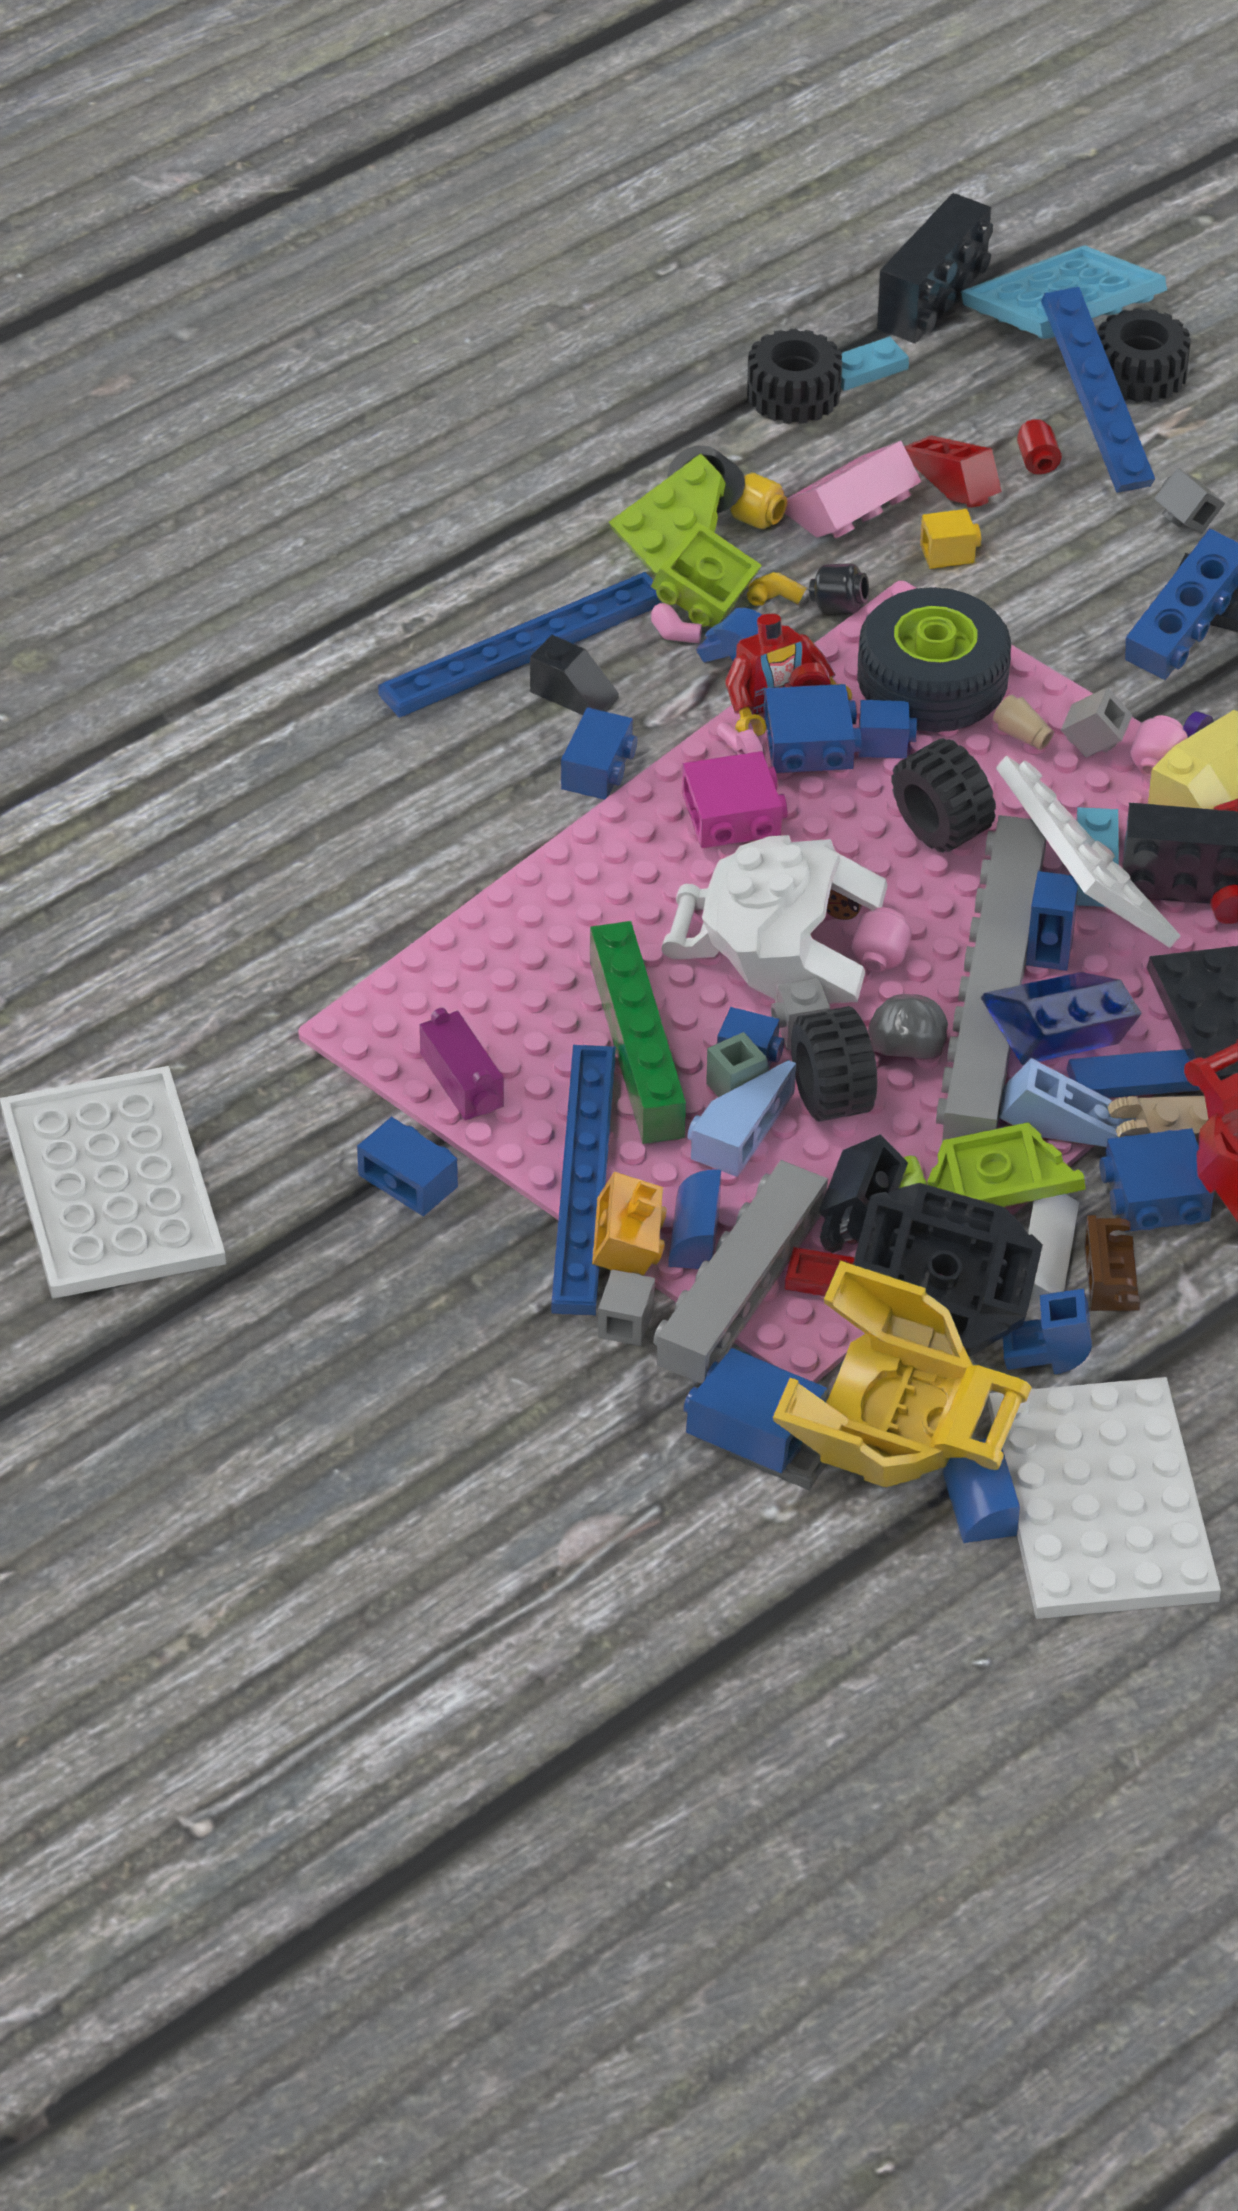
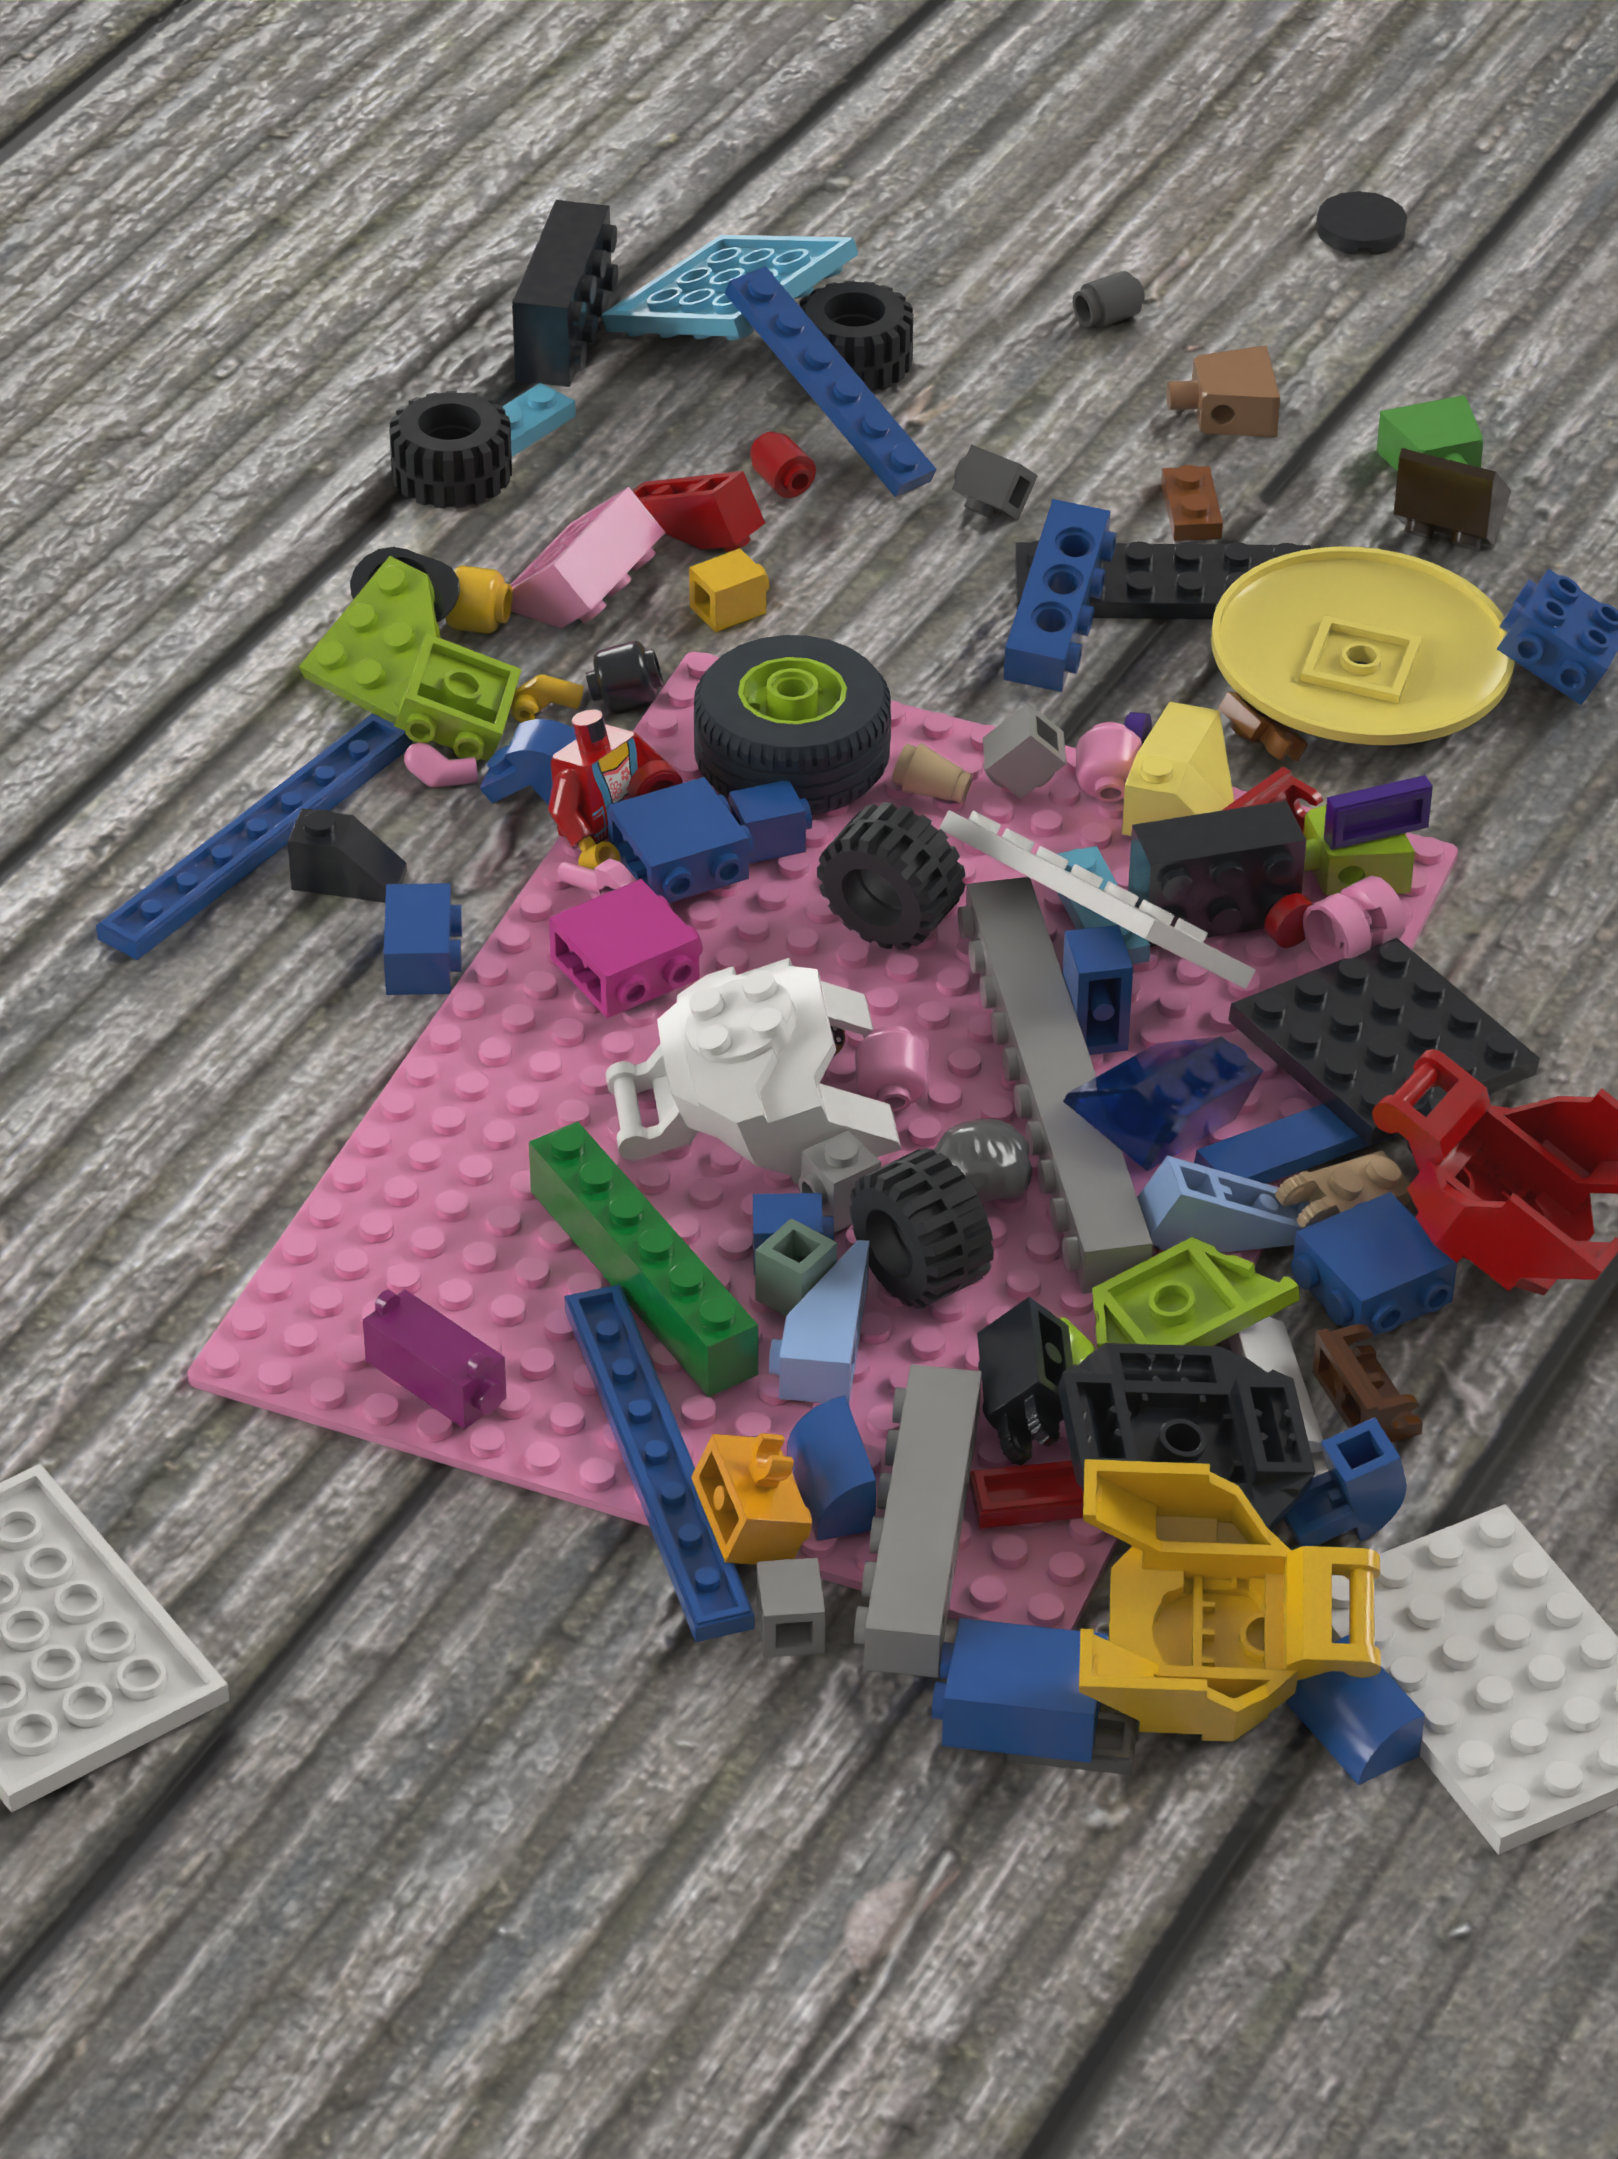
camera: 20 degrees left, 5 degrees down
blue brick [357,1116,458,1217] -> none

